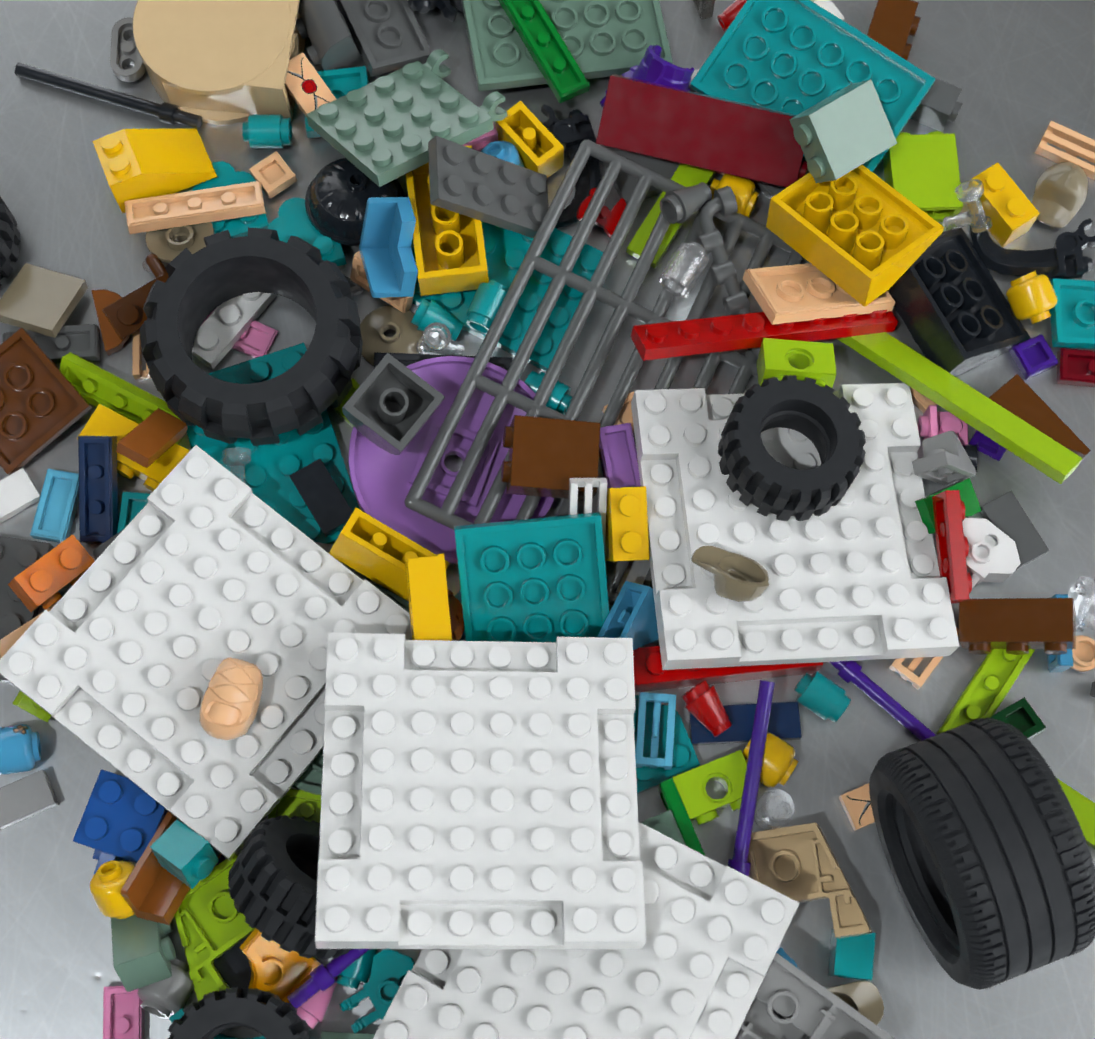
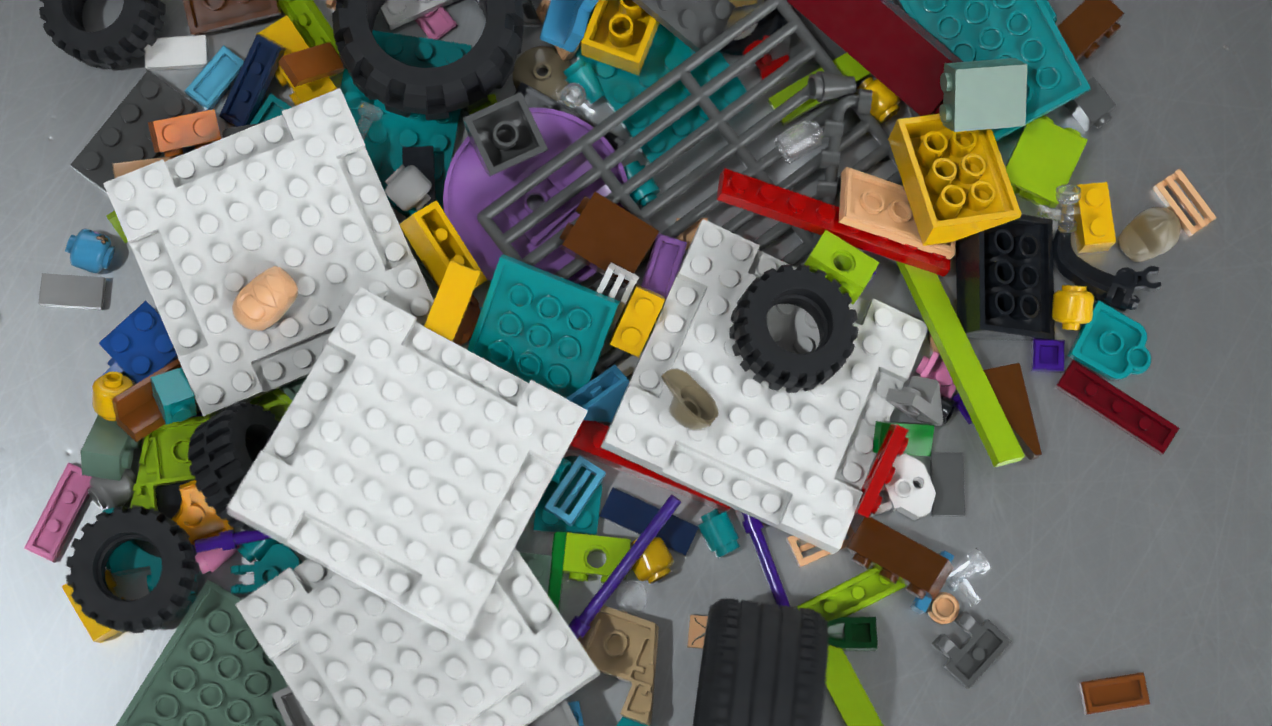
camera: 25 degrees right, 5 degrees up
teal brick [466,280,508,334] -> none
red cone [682,680,732,737] -> none
none -> light grey head [385,164,432,211]

